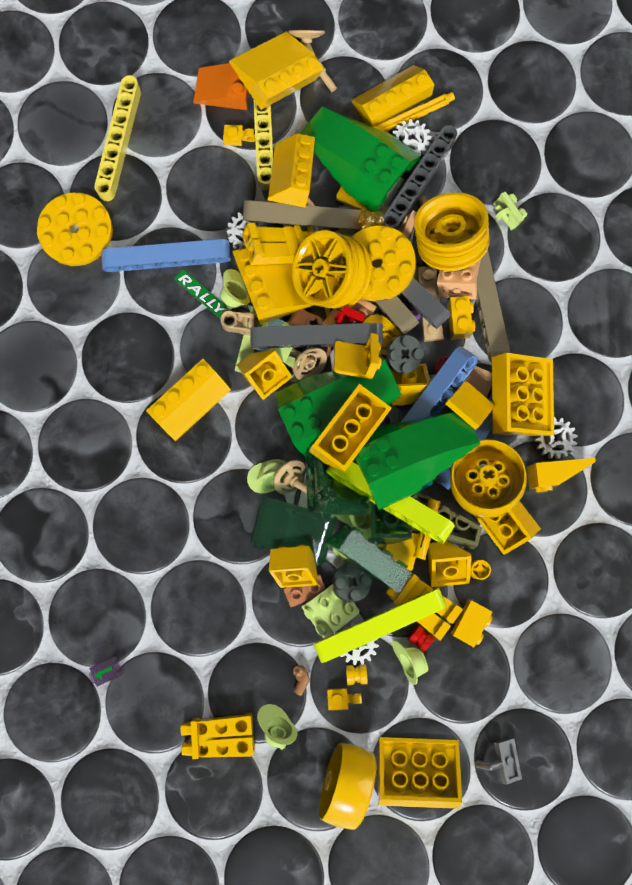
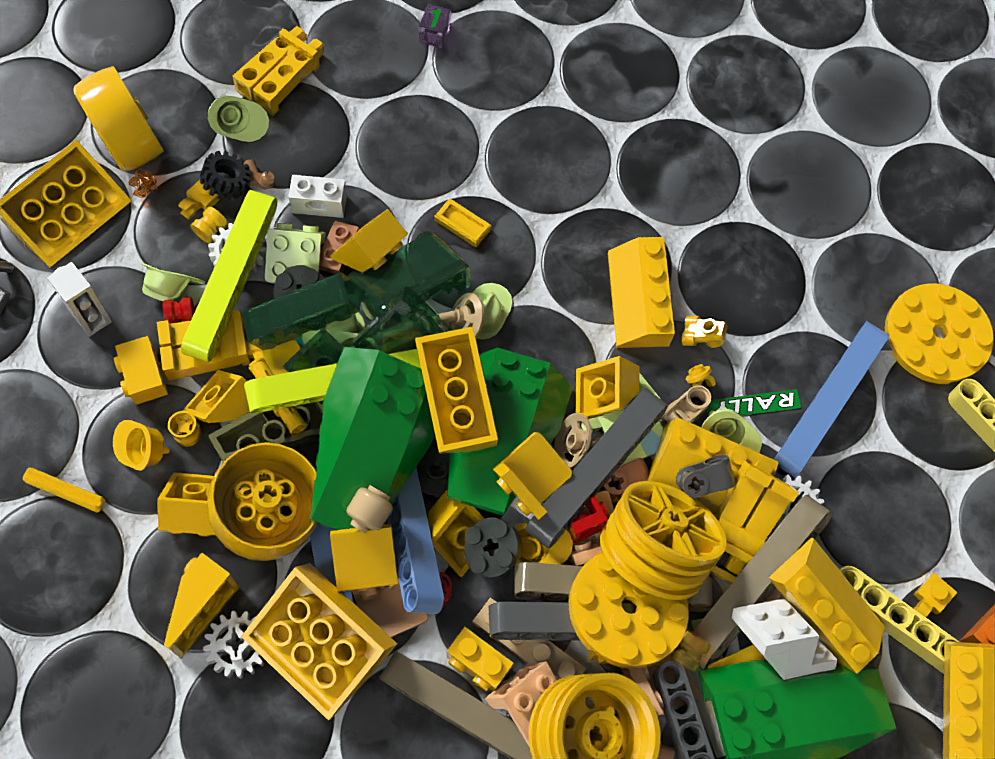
camera: 125 degrees right, 15 degrees down
none -> yellow axle [23,467,105,512]
none -> white brick [47,262,112,337]
none -> yellow piece [113,420,170,471]
none -> clear orange plate [128,169,157,198]
none -> black tyre [200,151,251,200]
none -> white brick [288,175,347,218]
none -> tan head [347,485,393,533]
none -> yellow tile [434,198,492,248]
none -> dark grey piece [676,455,736,498]
none -> yellow plate [682,316,727,348]
none -> yellow plate [686,364,716,387]
none -> white bracket [732,599,837,680]

